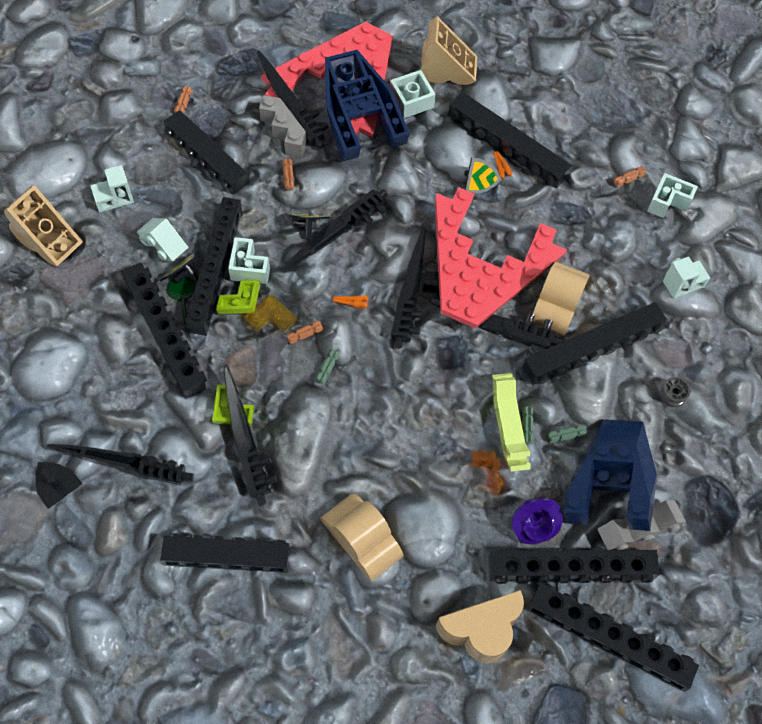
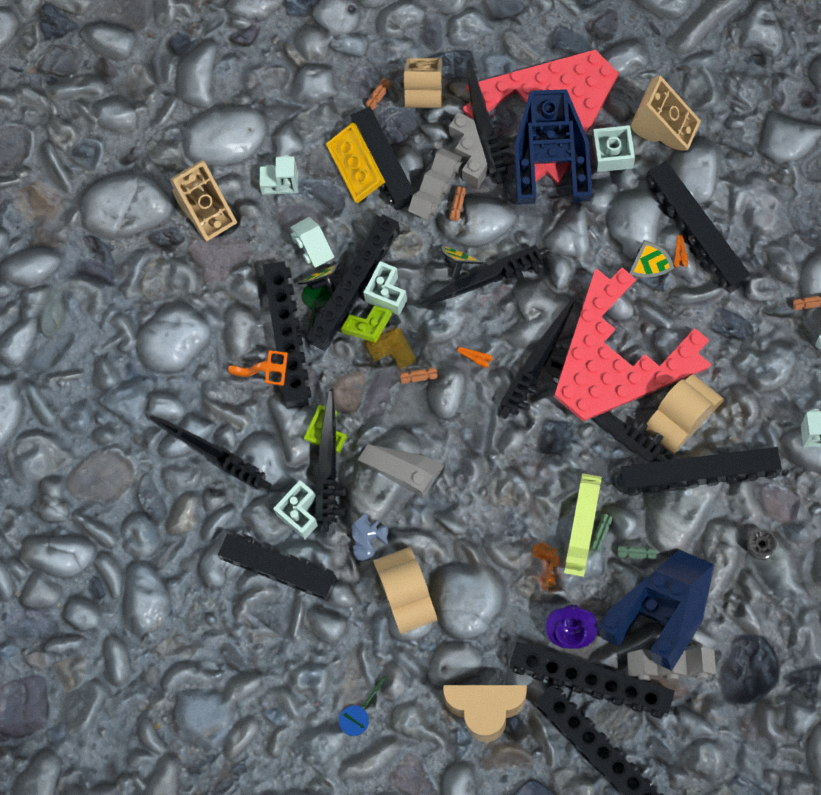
camera: 30 degrees right, 5 degrees up
black shield [35,462,82,509] -> none
sand green axle [315,349,339,384] -> none
none -> orange piece [228,350,288,386]
none -> light aqua brick [273,480,318,540]
none -> yellow tile [326,123,385,203]
none -> blue piece [339,676,386,736]
none -> sand blue animal [351,513,388,562]
none -> light grey wedge [358,444,444,499]
none -> tan brick [404,58,442,108]
none -> light grey brick [408,148,462,220]

